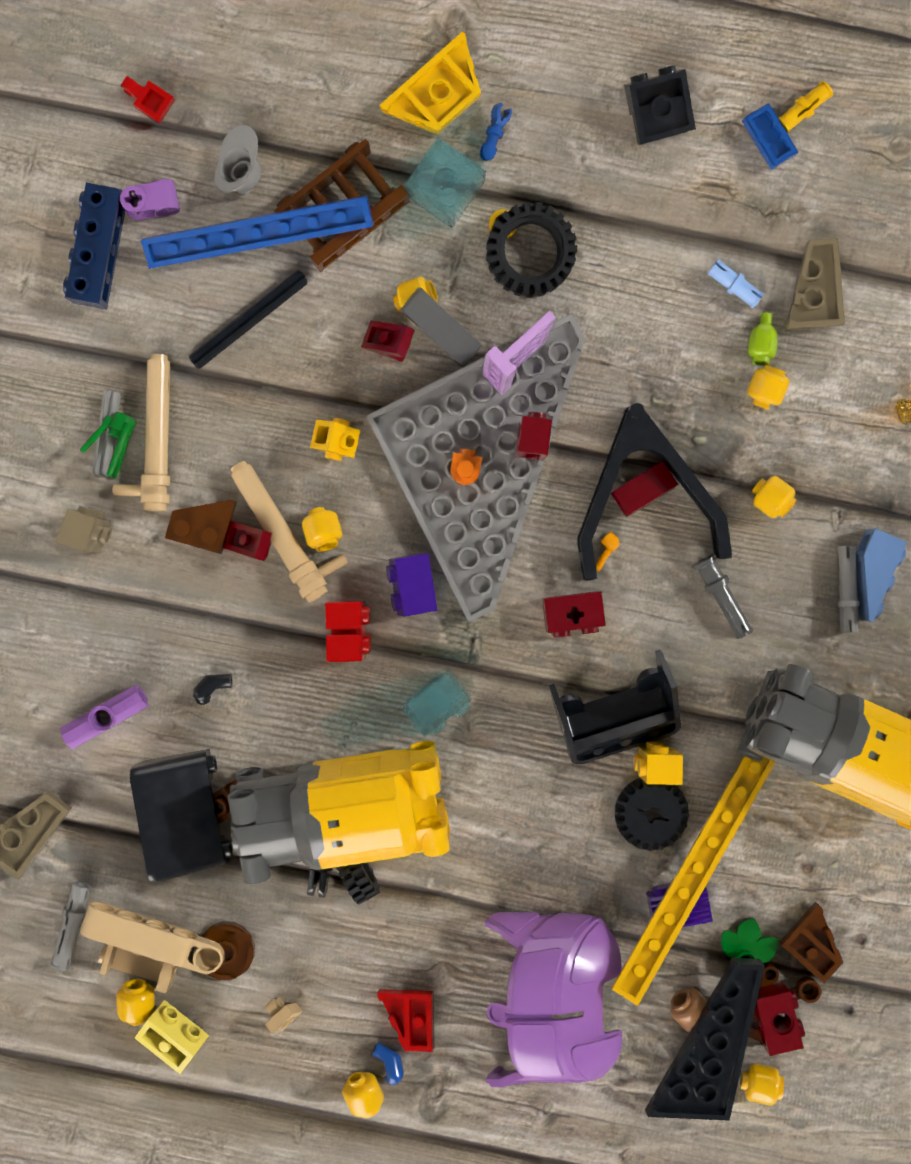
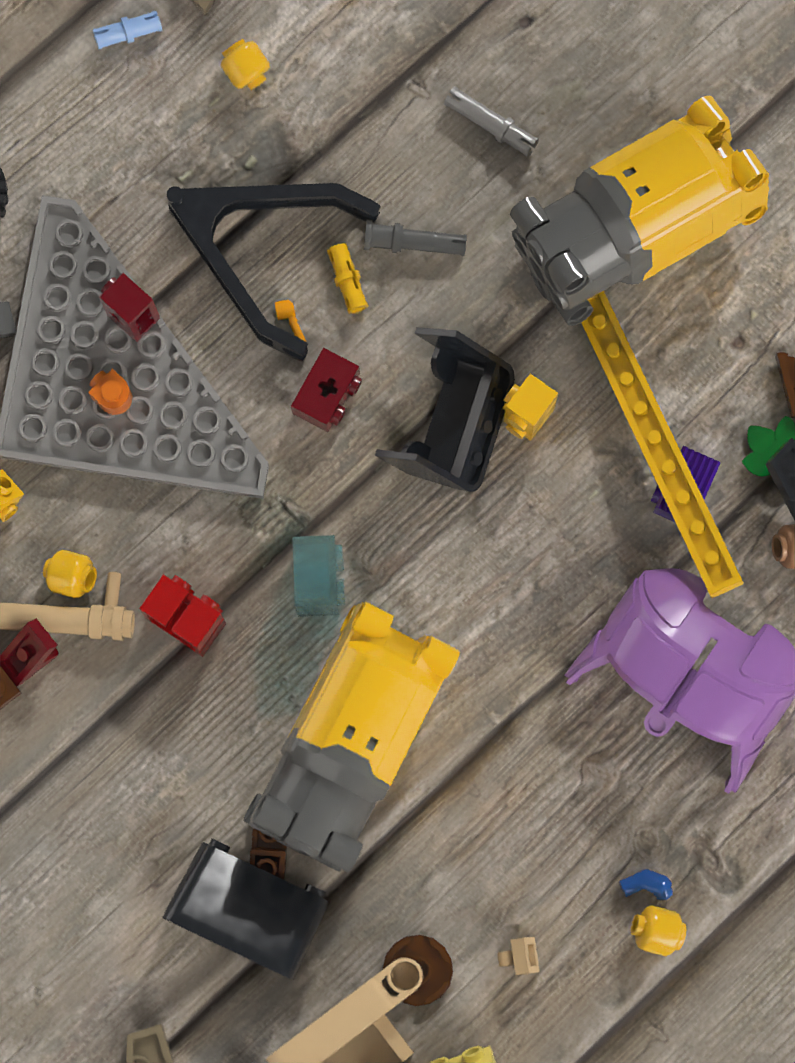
camera: 55 degrees left, 10 degrees down
medium lavender piece [60,684,150,750] -> none
black arm [193,674,233,705] -> none
black arm [307,867,333,898] -> none
black tyre [336,862,380,905] -> none
red wing [377,989,435,1052] -> none
dark purple brick [386,553,438,617] -> none
lavender fence [482,311,556,395] -> none
dark red slope [611,461,679,517] -> none
black gear [614,778,690,851] -> none
lime plant [748,312,778,367] -> none
yellow head [752,476,797,519] -> none
medium blue slope [856,528,907,622] -> none
none -> yellow pin [327,243,368,314]

